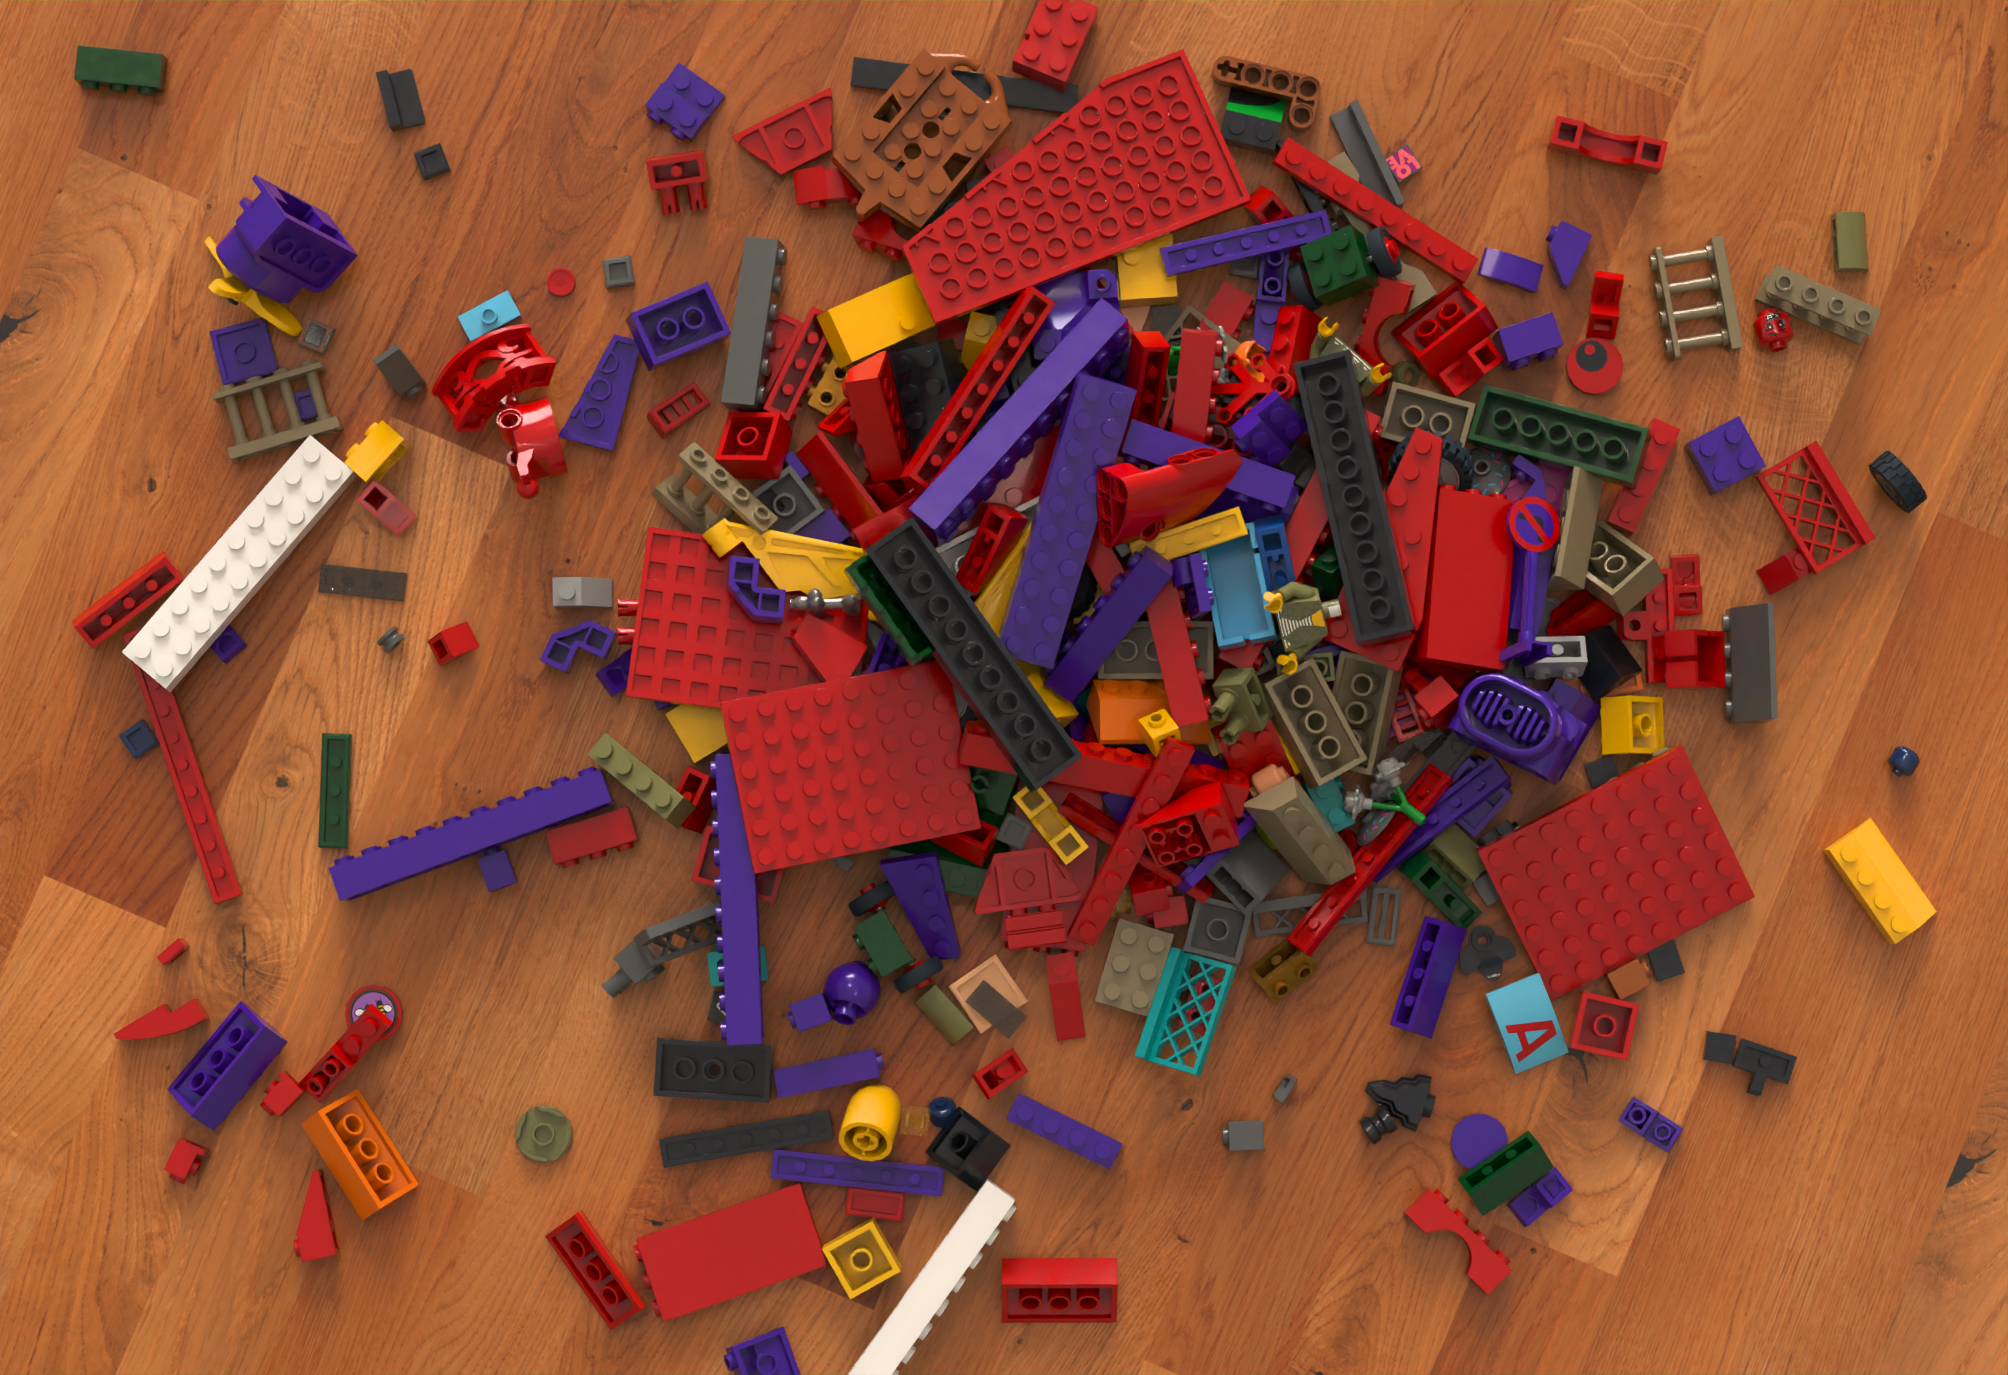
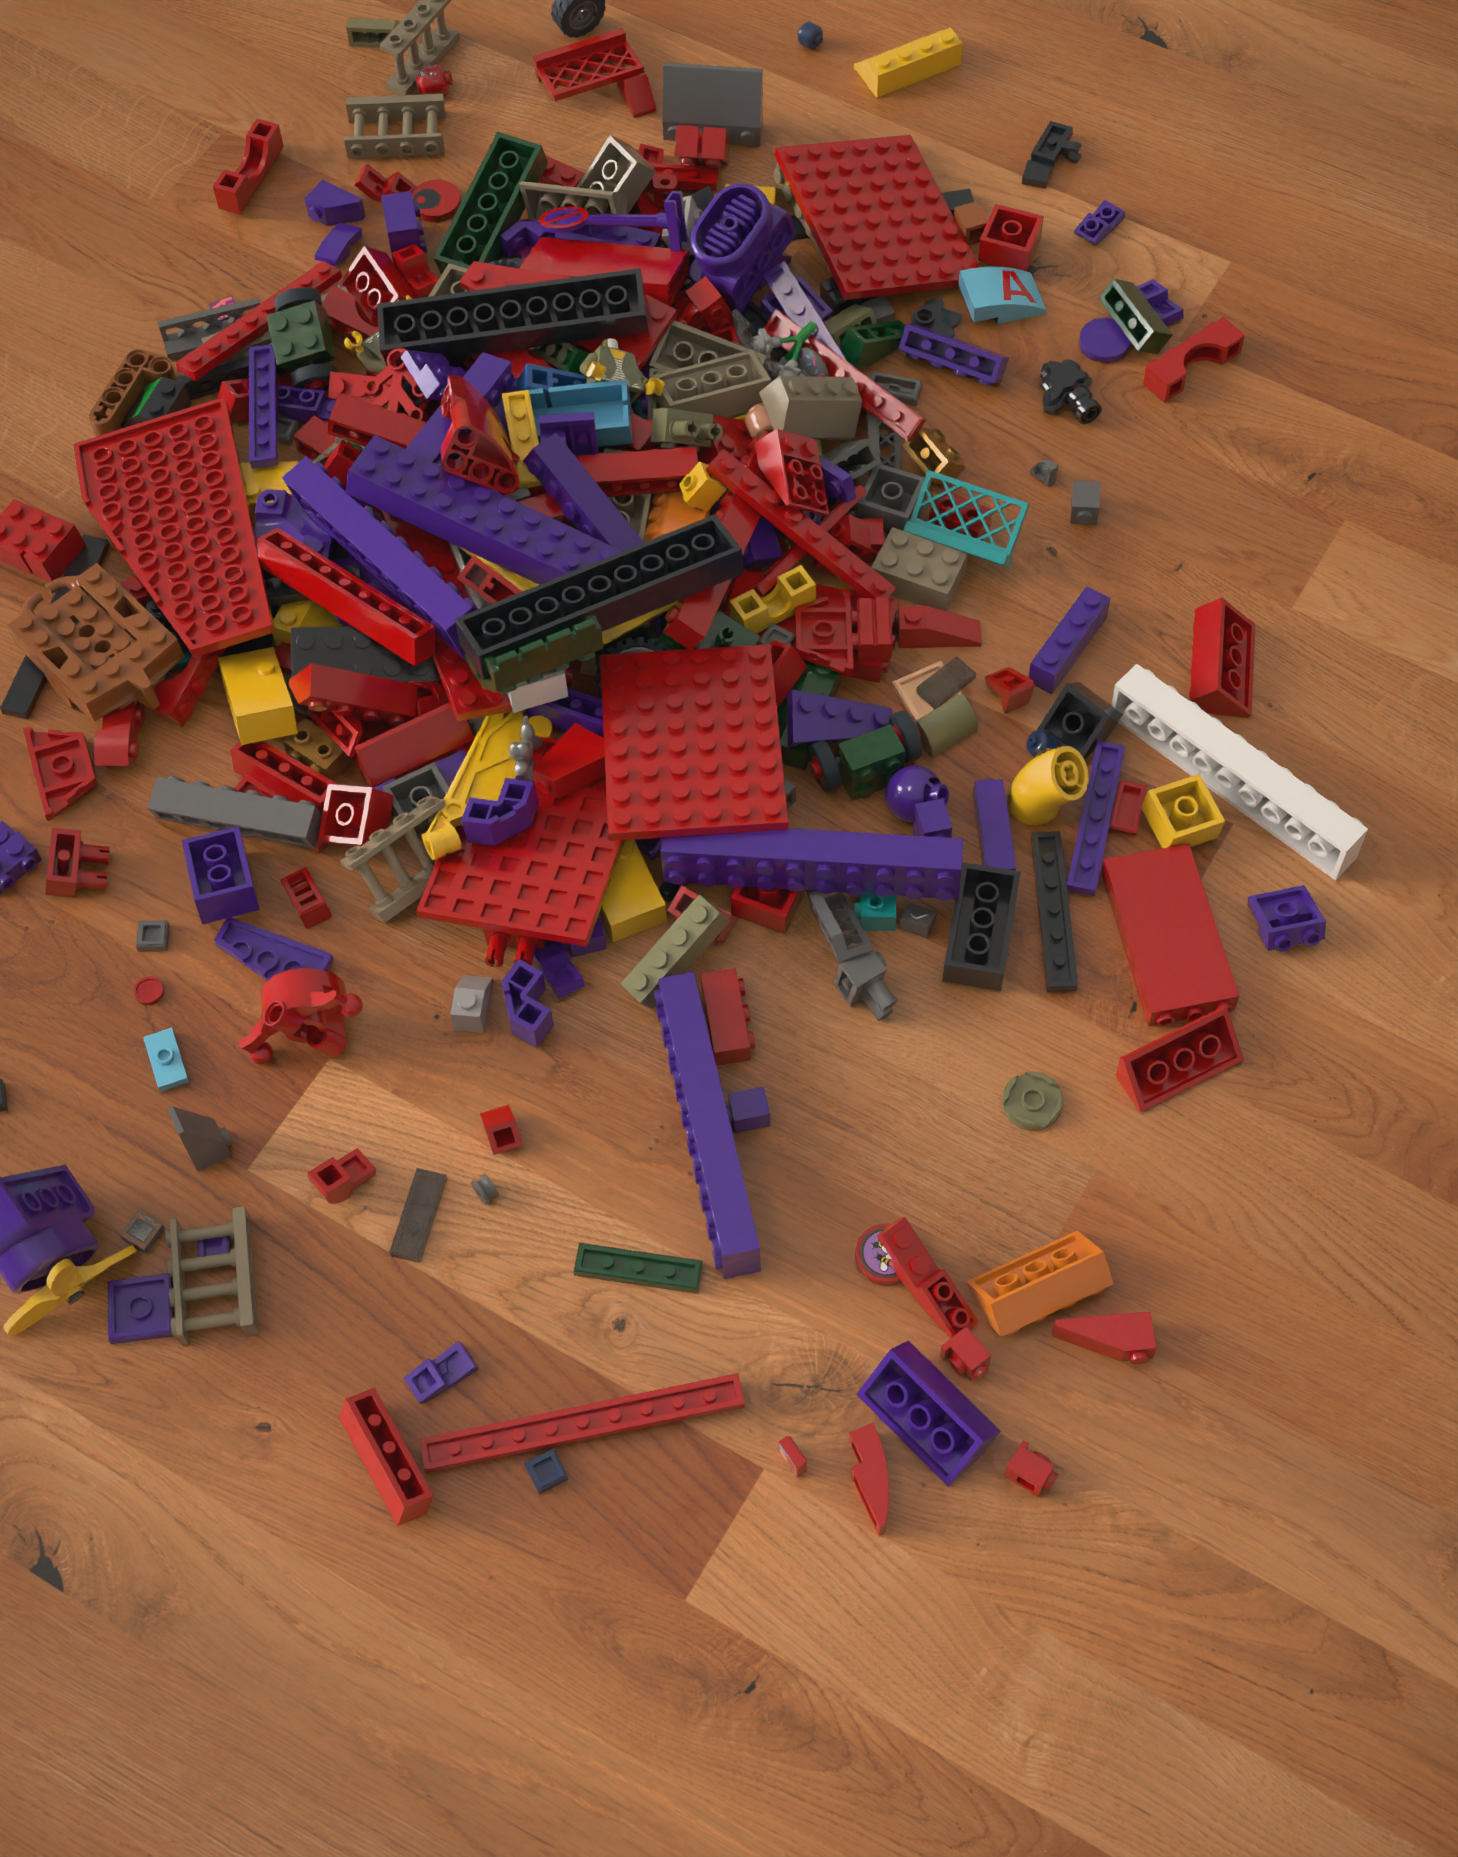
camera: 80 degrees left, 25 degrees down
white brick [122,435,357,692] -> none
yellow slope [344,420,411,484] -> none
red fence [431,324,556,432] -> none
dark purple brick [1684,416,1766,496] -> none

